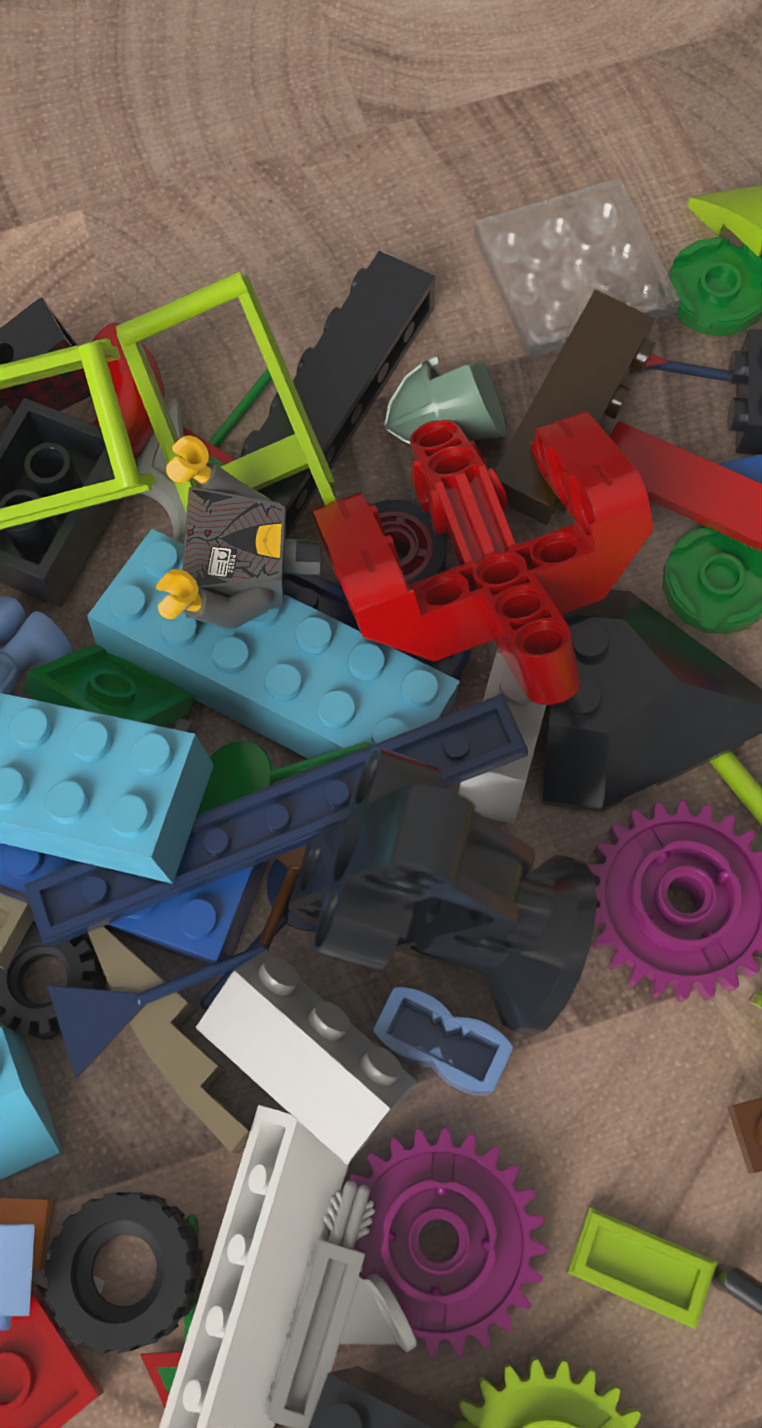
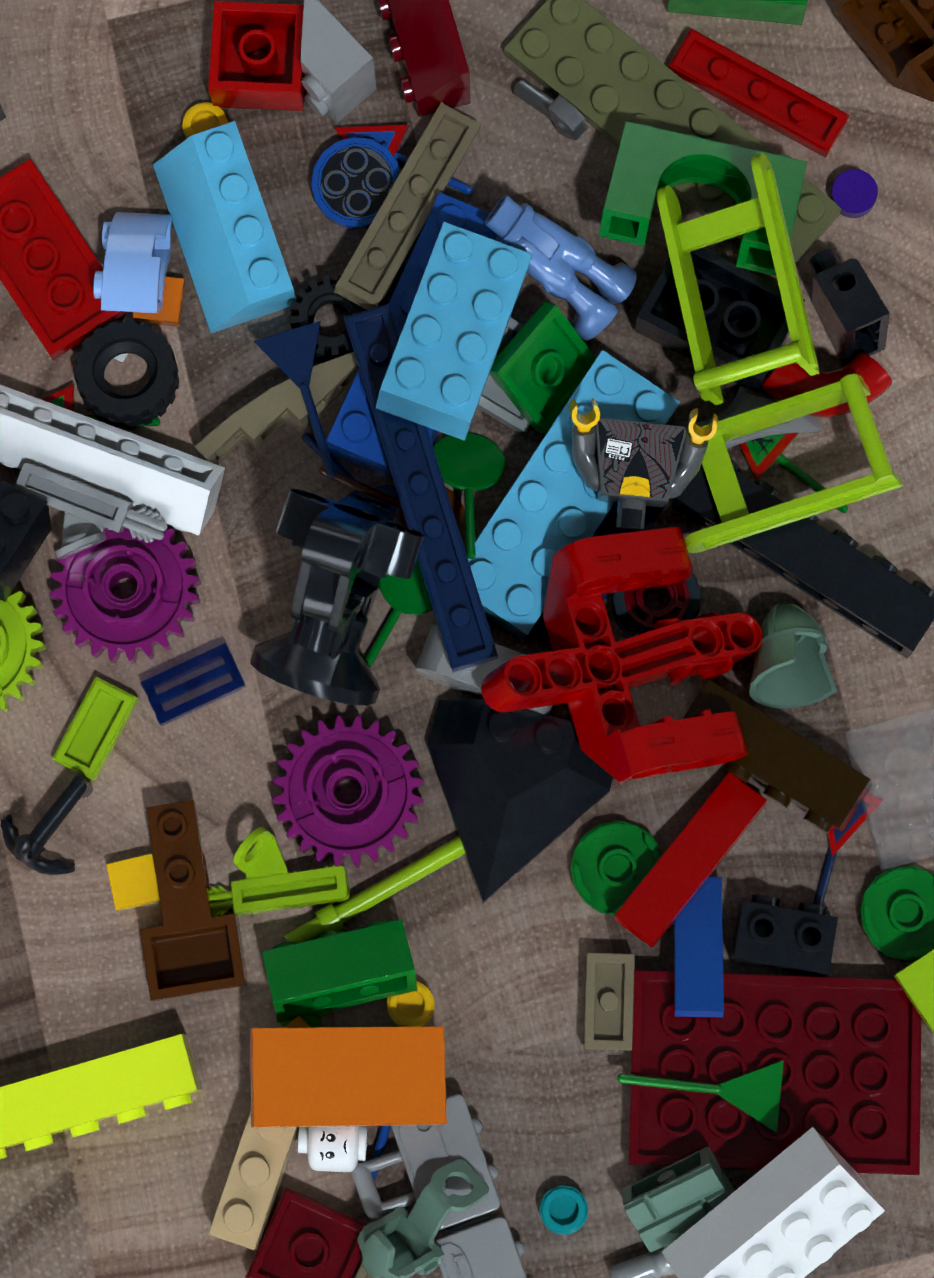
camera: 95 degrees right, 10 degrees up
slope [195,950,416,1164] -> none
medium blue brick [373,987,513,1097] -> none
none -> clear blue tile [141,643,246,726]

